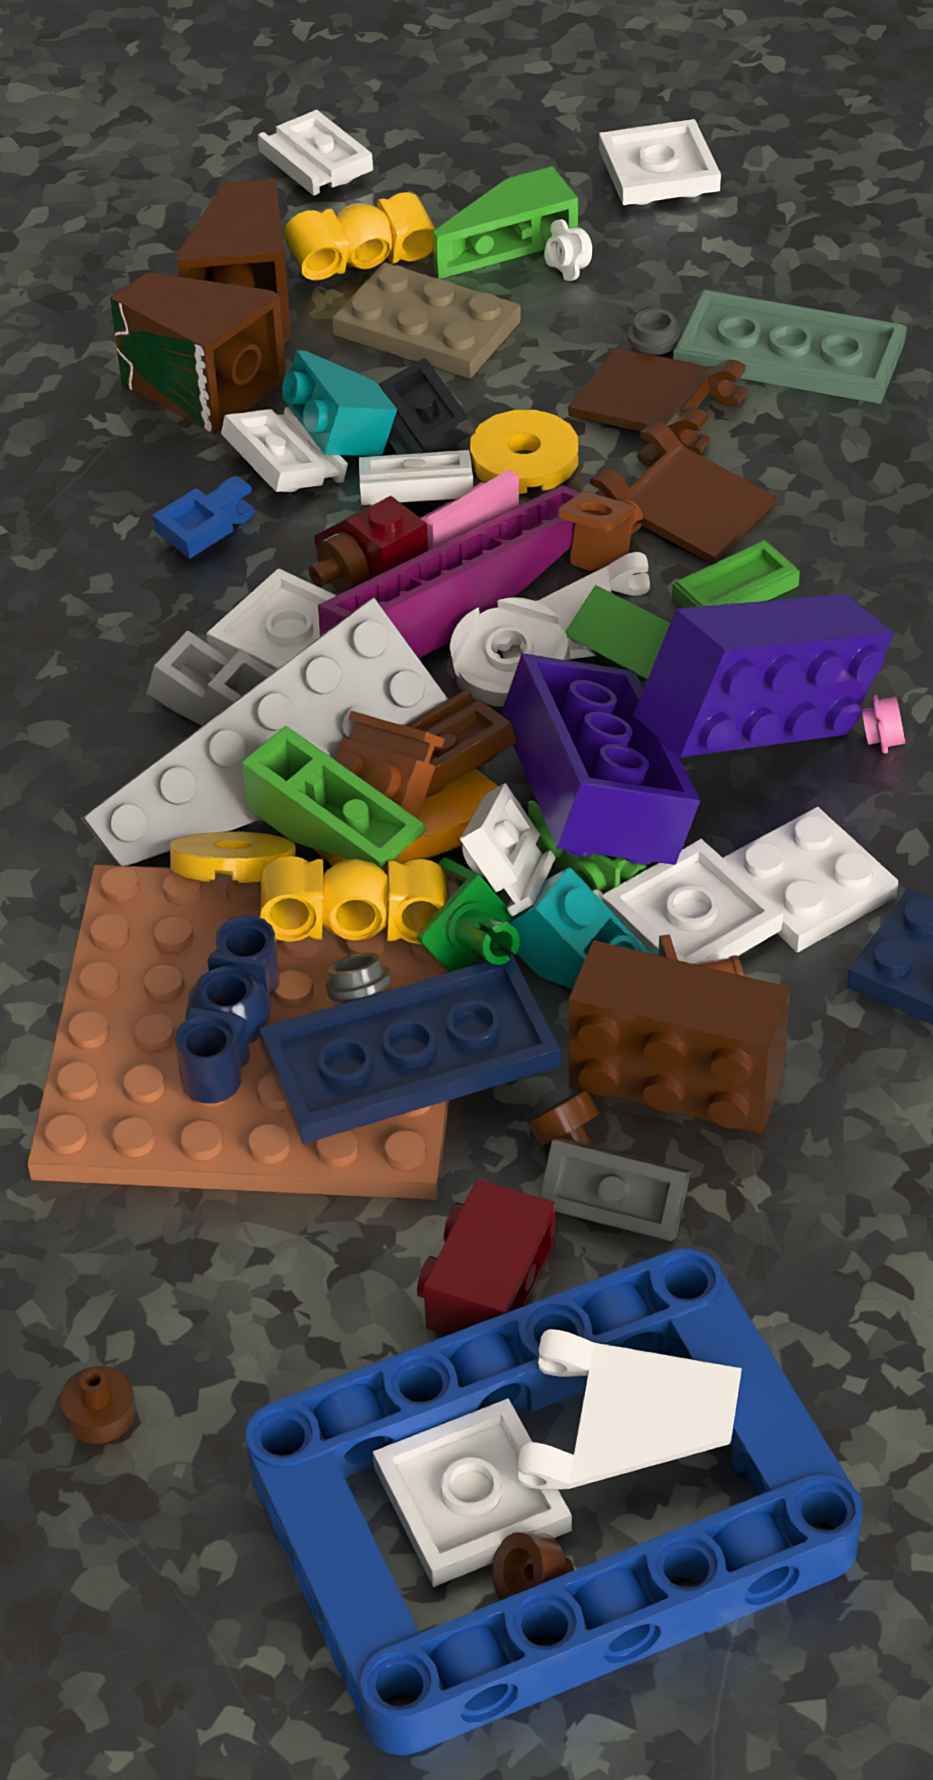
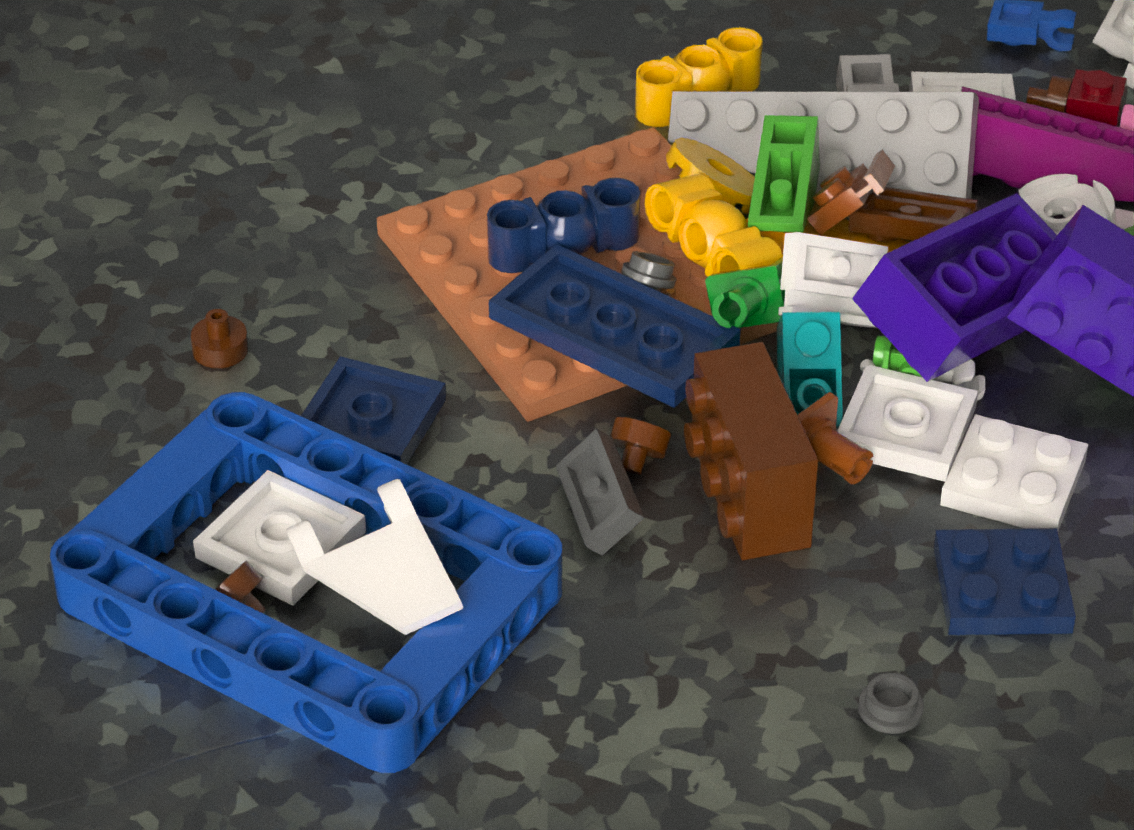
camera: 55 degrees right, 5 degrees down
dark red brick [417,1179,556,1335] -> none
none -> dark blue plate [301,356,446,465]
none -> yellow piece [635,28,762,127]

